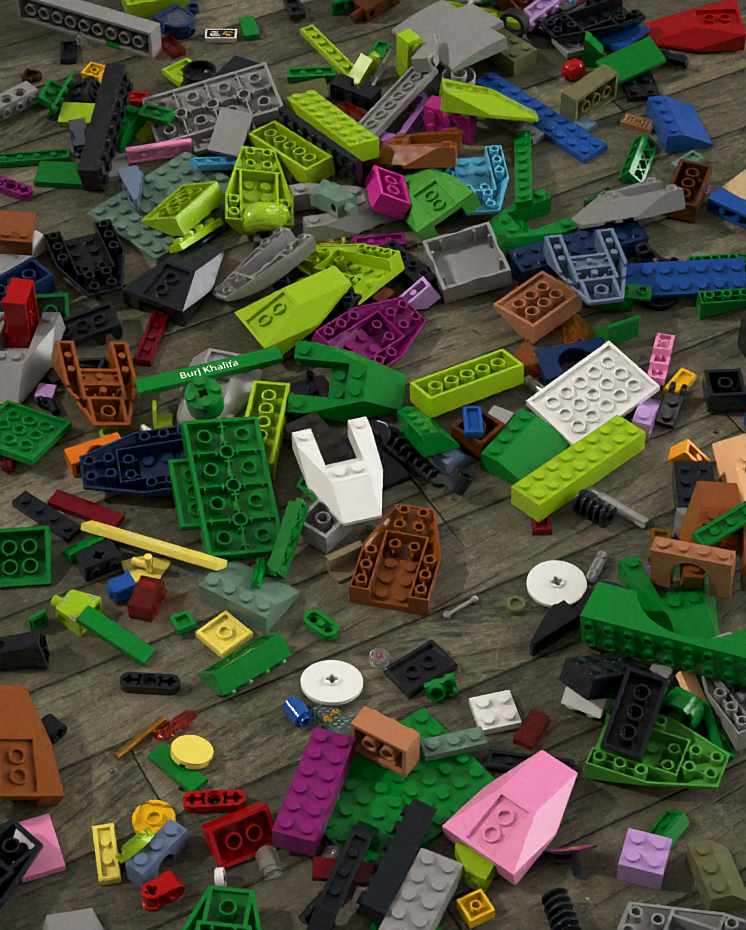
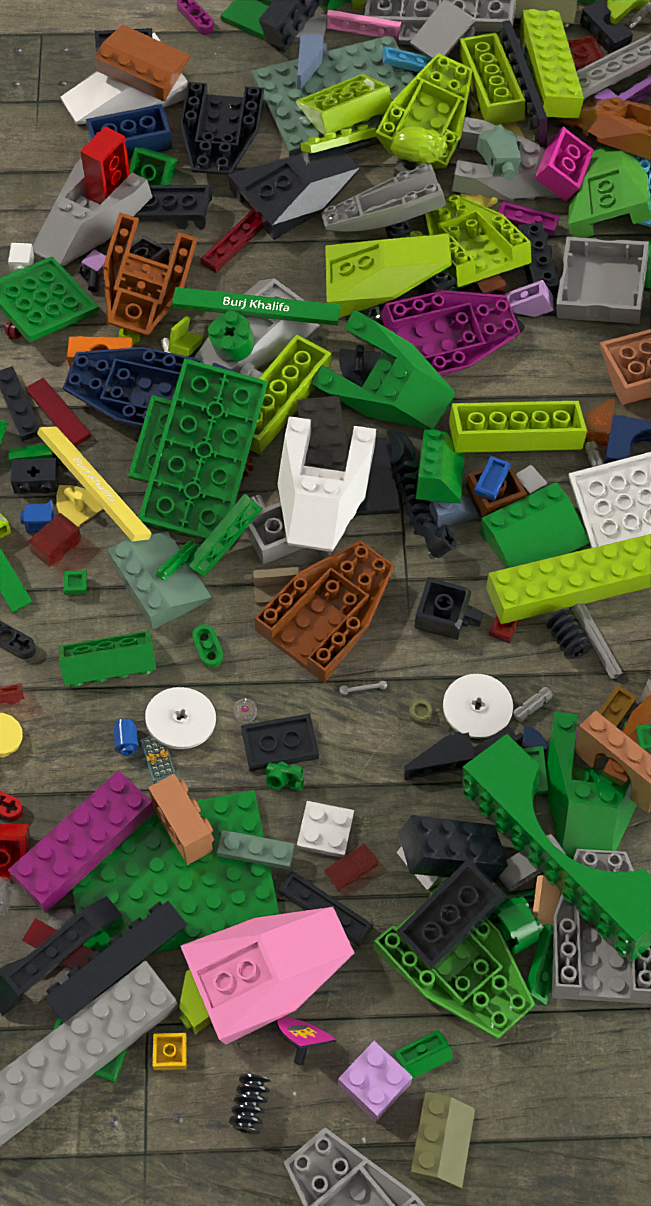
camera: 25 degrees right, 15 degrees up
light yellow tile [195,610,253,659] -> none
none -> black hinge [414,577,483,640]

